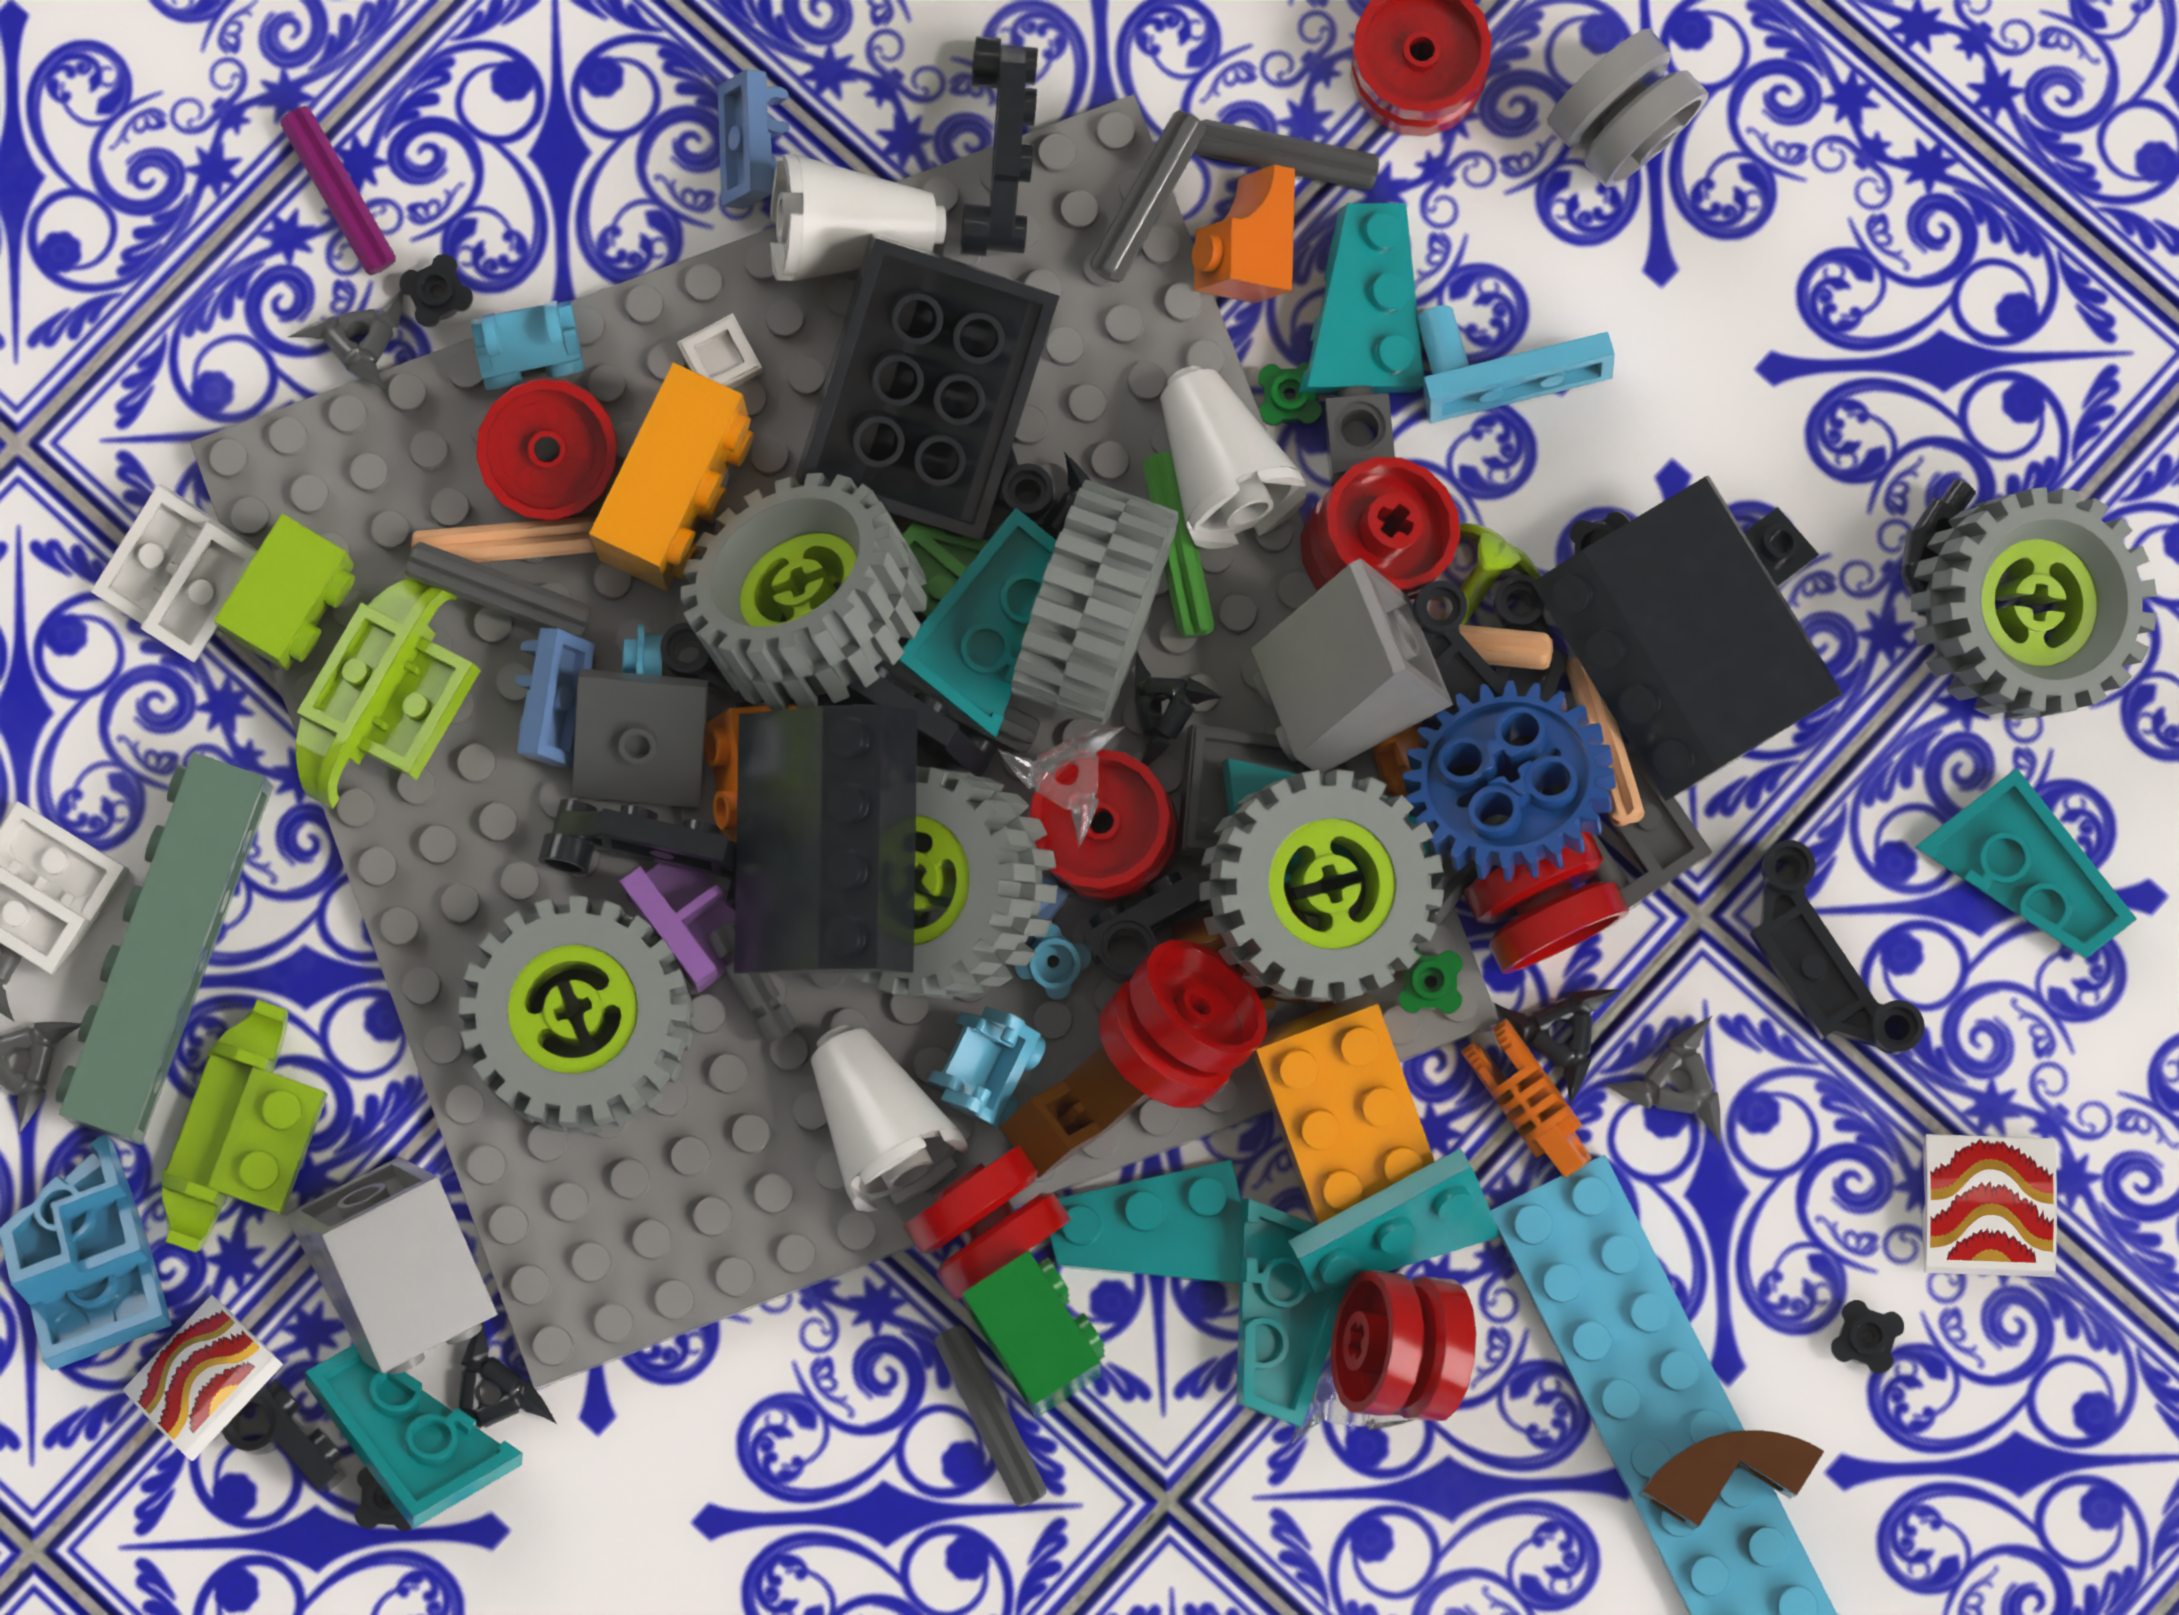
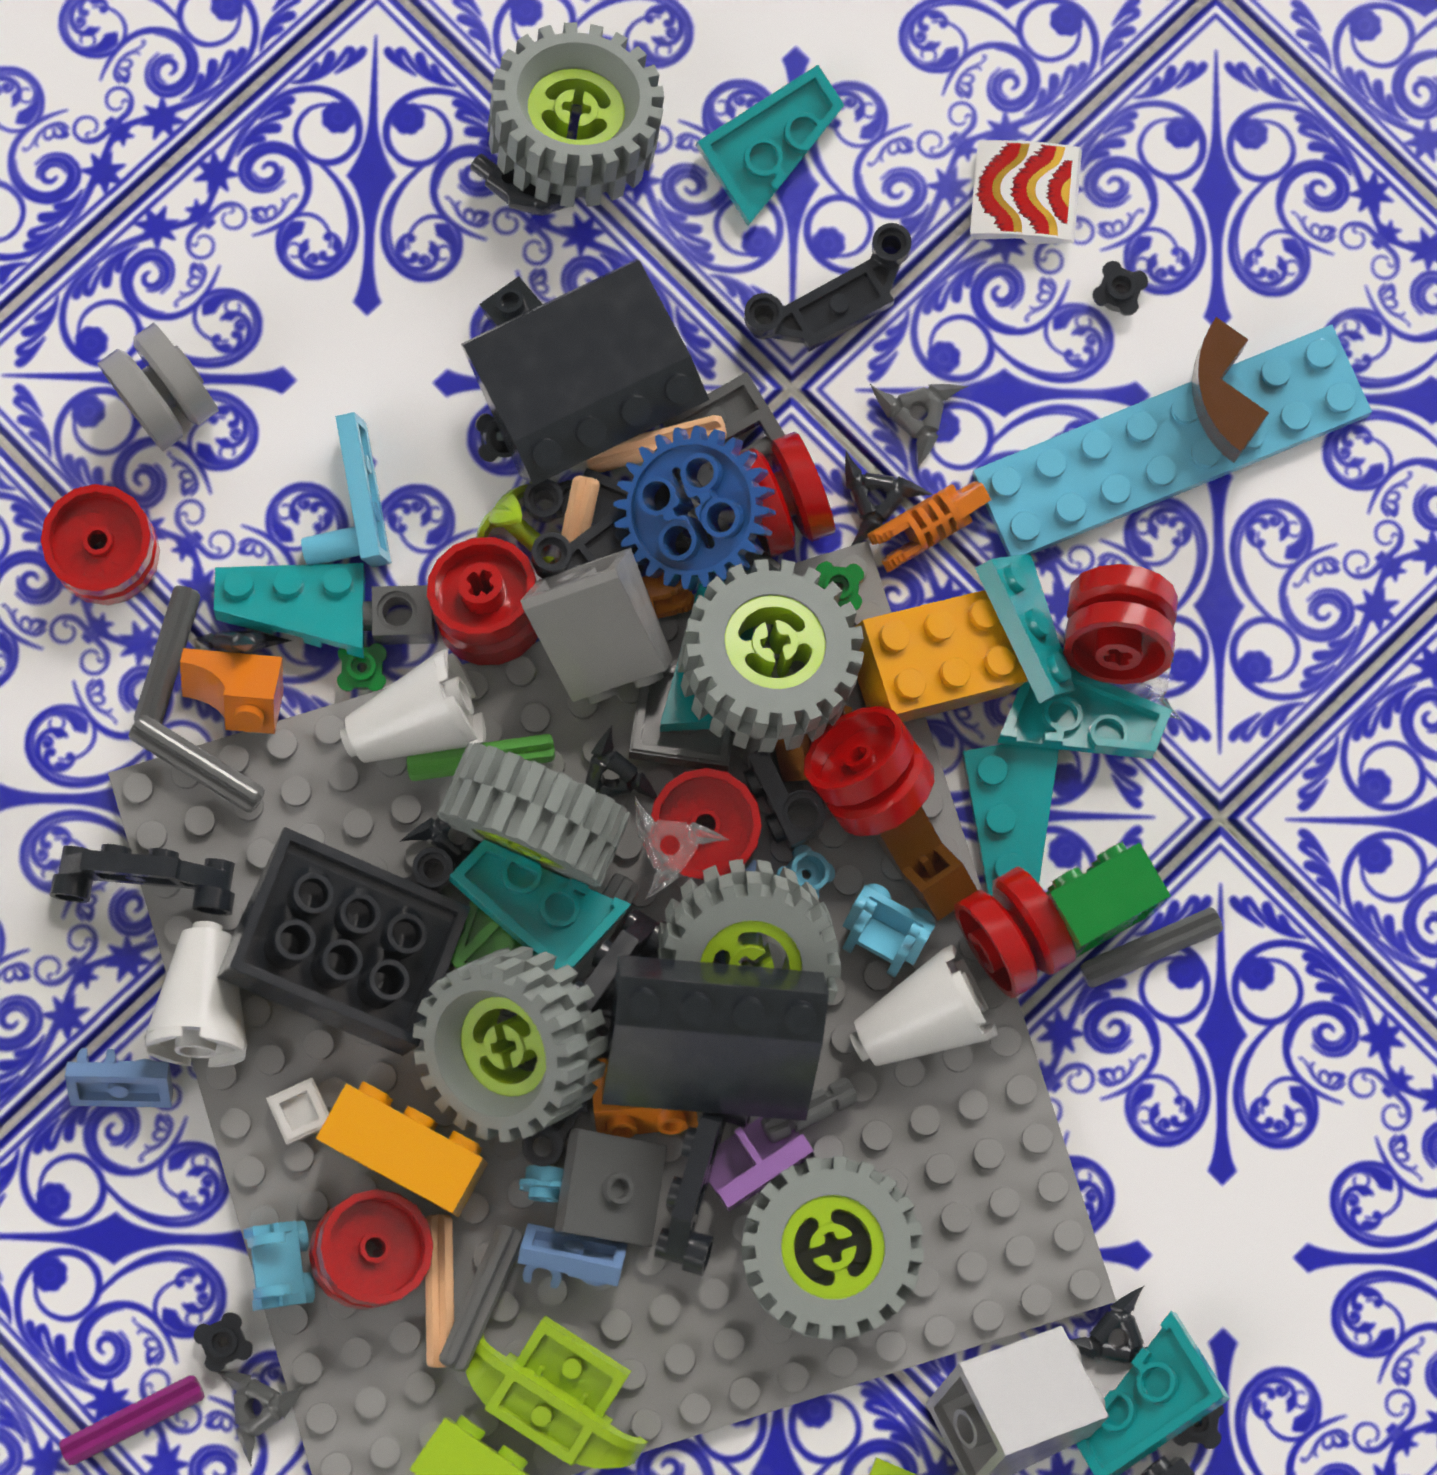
camera: 90 degrees left, 0 degrees up
none -> black piece [194,631,292,653]

